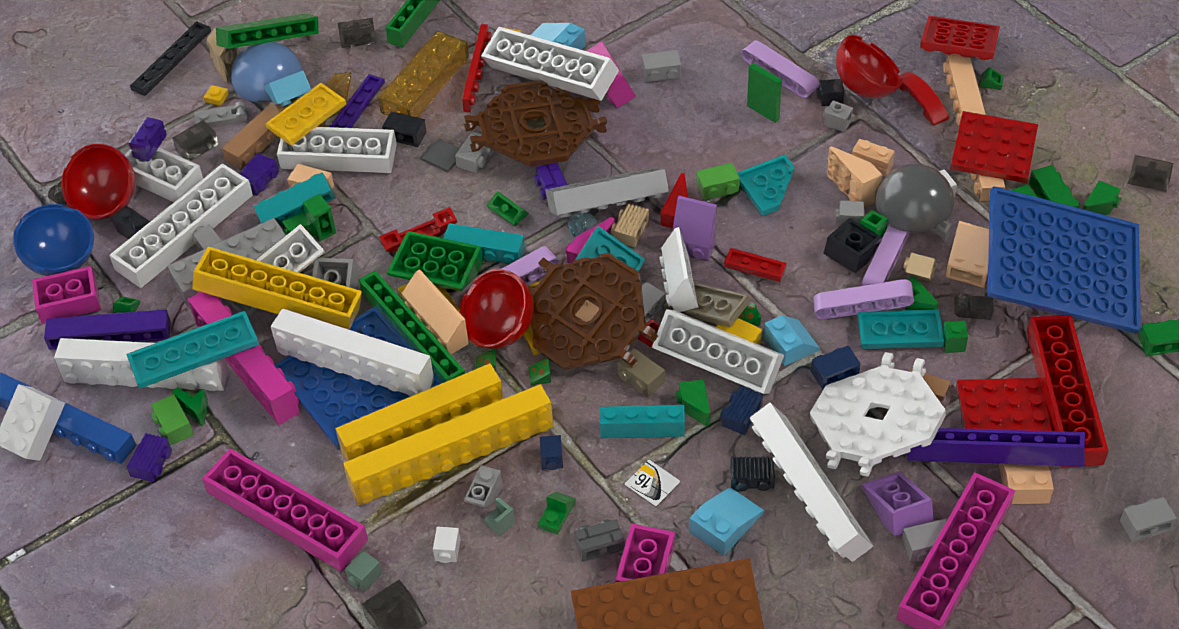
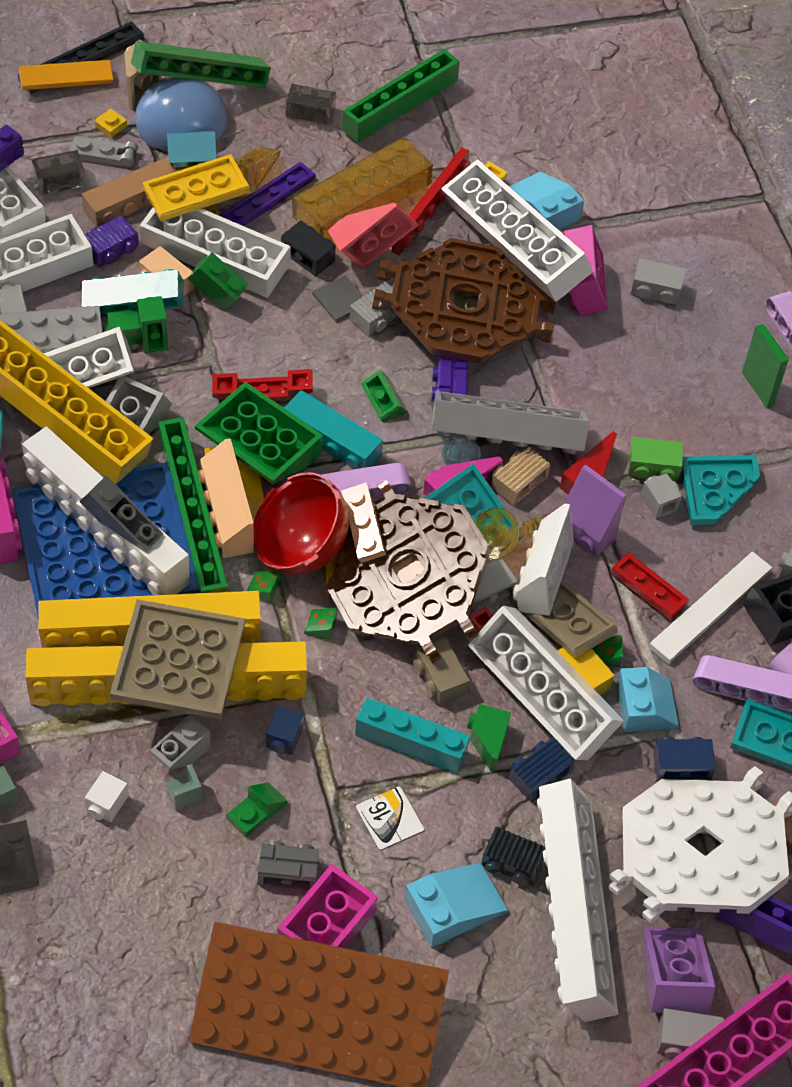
camera: 15 degrees right, 5 degrees up
none -> light orange tile [19,60,113,90]
none -> dark grey slope [79,475,164,552]
none -> dark tan plate [110,599,245,719]
none -> green brick [187,252,248,311]
none -> coral slope [328,202,418,269]
none -> plate [342,483,386,563]
none -> clear yellow dish [475,508,551,560]
none -> light grey brick [641,473,682,519]
none -> white tile [649,551,772,665]

